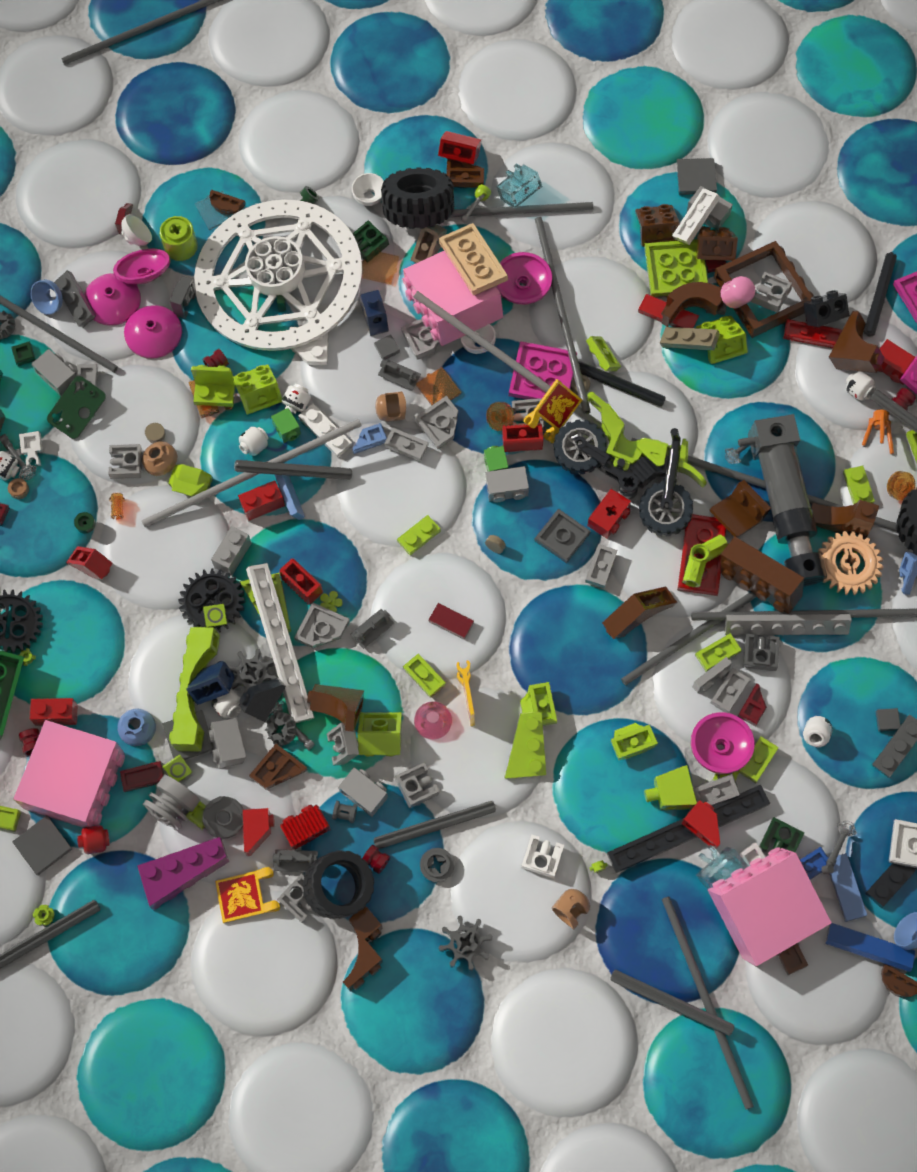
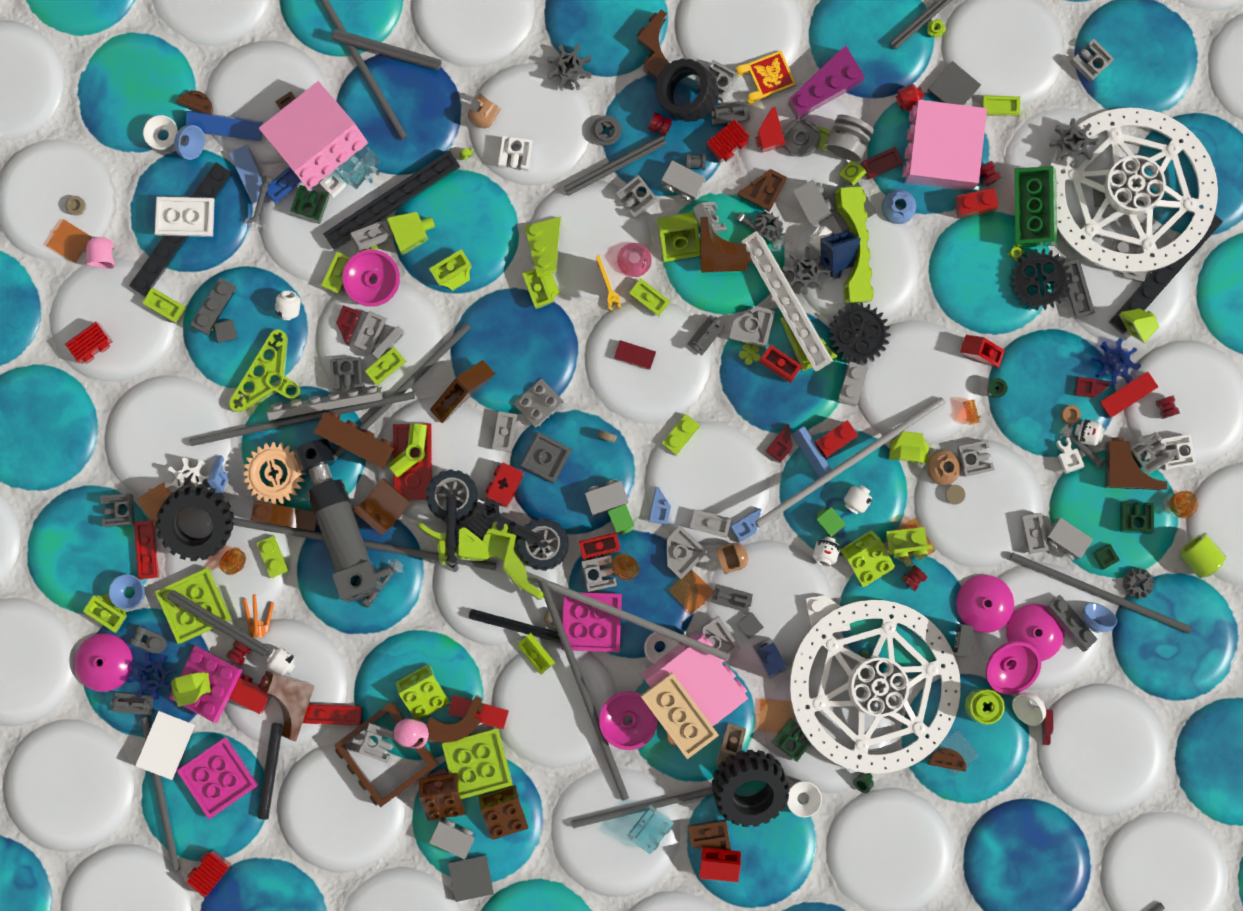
camera: 170 degrees right, 15 degrees up
dark green axle [47,376,106,439] -> none
lime tile [203,604,227,627] -> none
dark grey axle [234,460,352,480] -> none
black slope [239,678,286,722] -> none
white plate [298,404,352,458] -> none
hinge [461,184,491,223] -> none
flag [524,379,582,443] -> none
dark tan plate [660,327,720,350] -> none
white plate [672,188,720,245] -> none
red slope [682,800,720,851] -> none
black brick [804,290,850,327] -> none
none -> lime beam [229,330,300,413]
none -> light grey hinge [513,378,564,428]
none -> medium blue tile [648,487,671,525]
none -> dark red tile [765,423,792,463]

